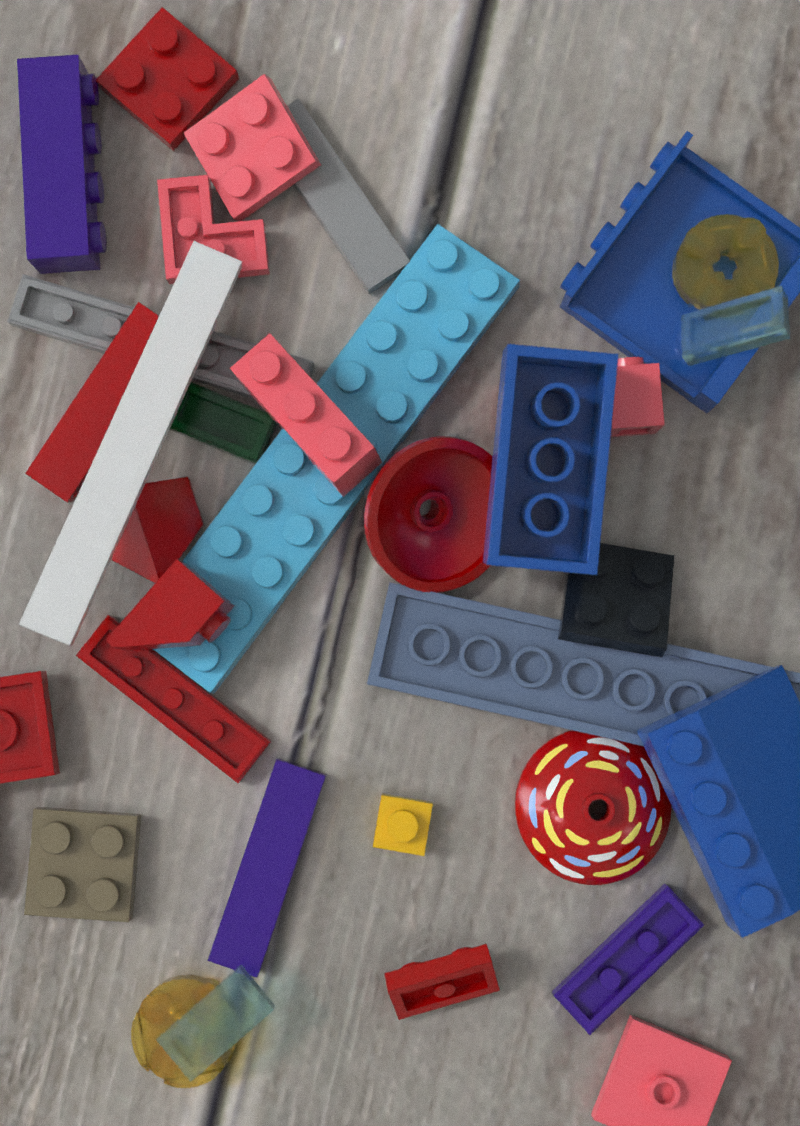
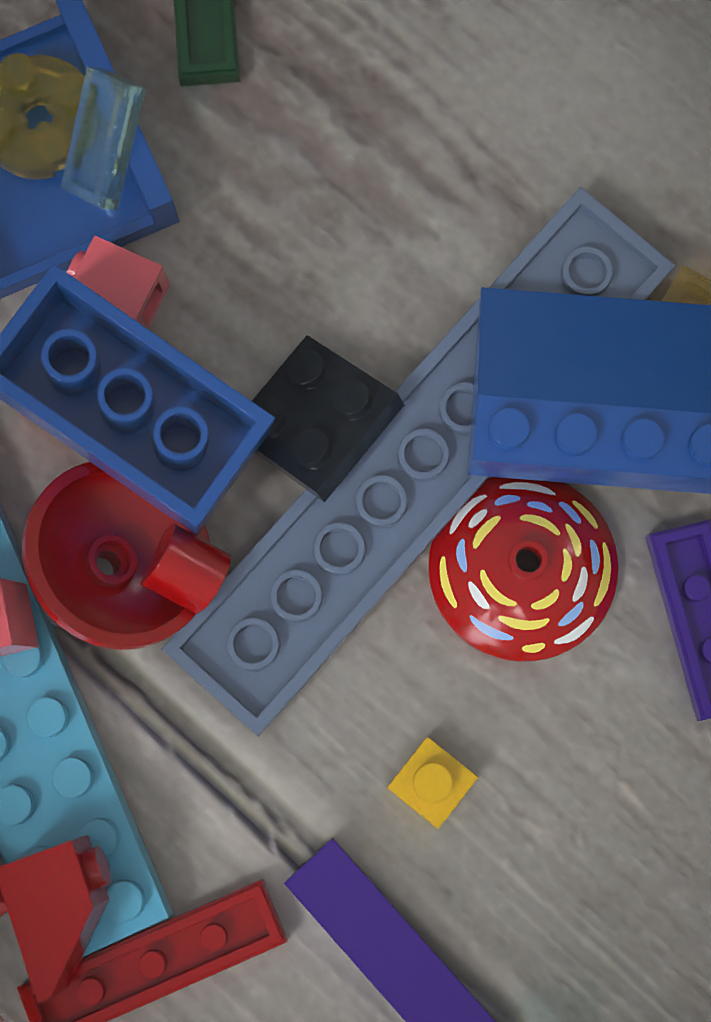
camera: 65 degrees left, 5 degrees down
red plate [384,944,500,1020] -> none
none -> red brick [141,524,232,614]

